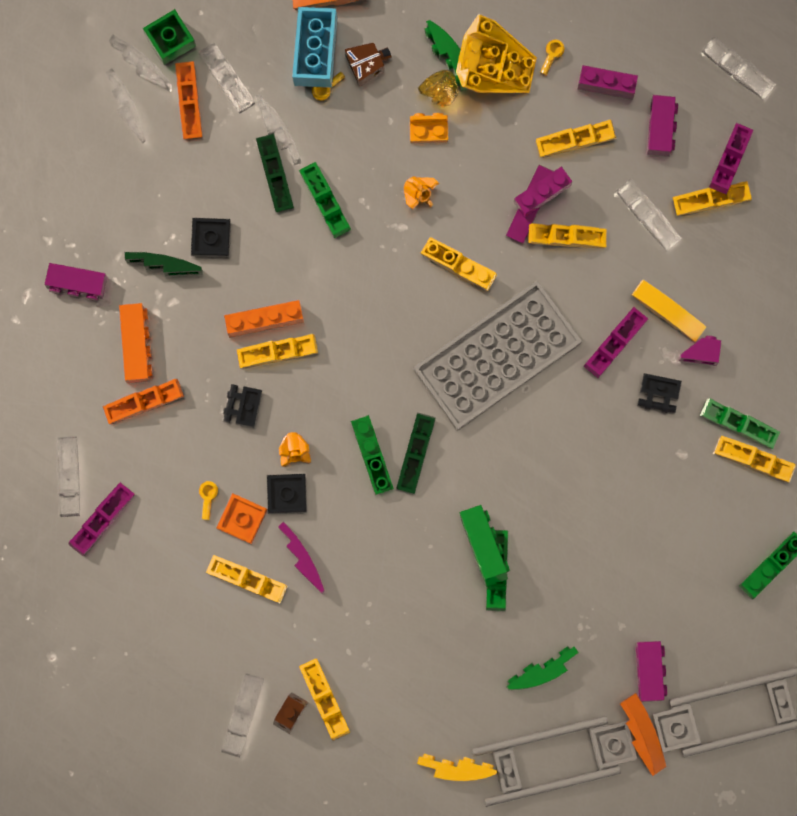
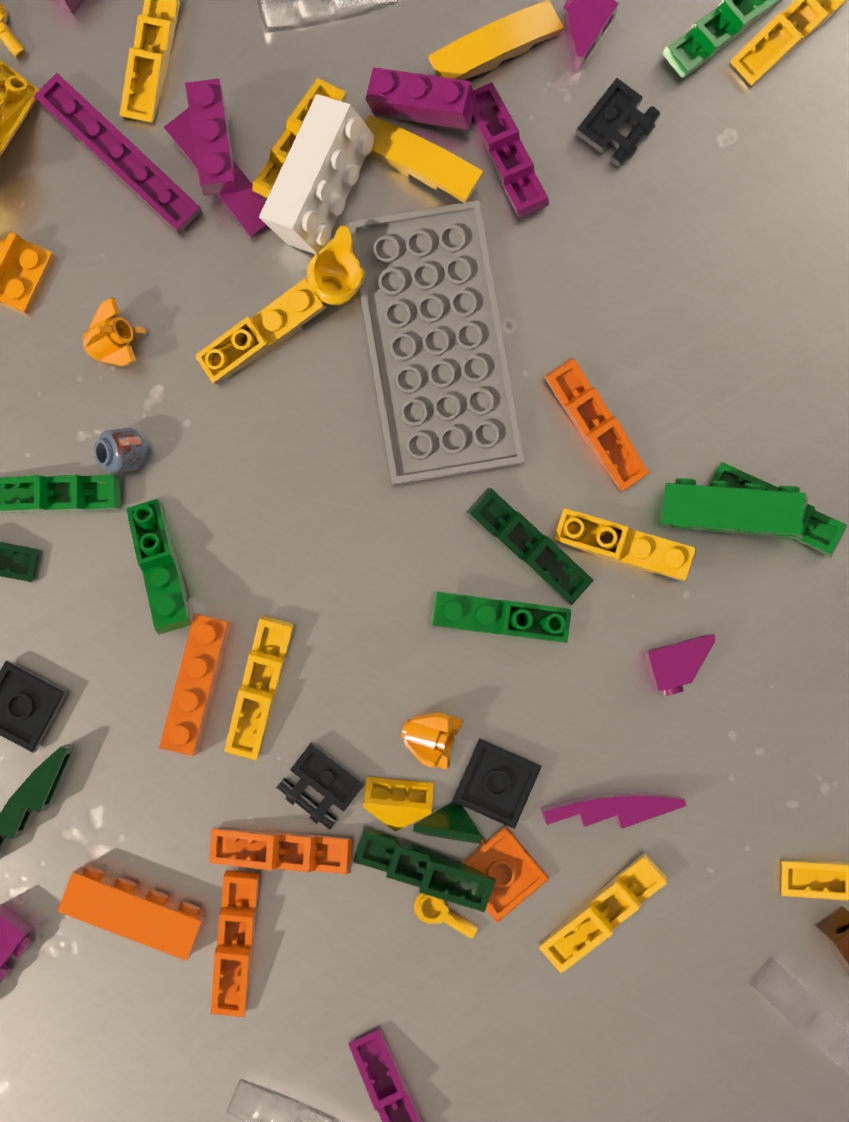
camera: 60 degrees left, 5 degrees up
none -> magenta plate [34,73,202,234]
none -> sand blue head [94,428,148,473]
none -> green slope [126,498,191,635]
none -> orange slope [209,828,353,874]
none -> white brick [259,94,375,254]
none -> yellow hair [307,225,365,305]
none -> dark green slope [353,826,496,912]
none -> yellow slope [363,776,434,832]
none -> magenta brick [365,67,476,130]
none -> yellow slope [365,115,483,203]
none -> dark green slope [413,802,486,845]
none -> orange slope [544,358,650,491]
none -> yellow slope [554,508,696,582]
none -> magenta slope [643,634,716,696]

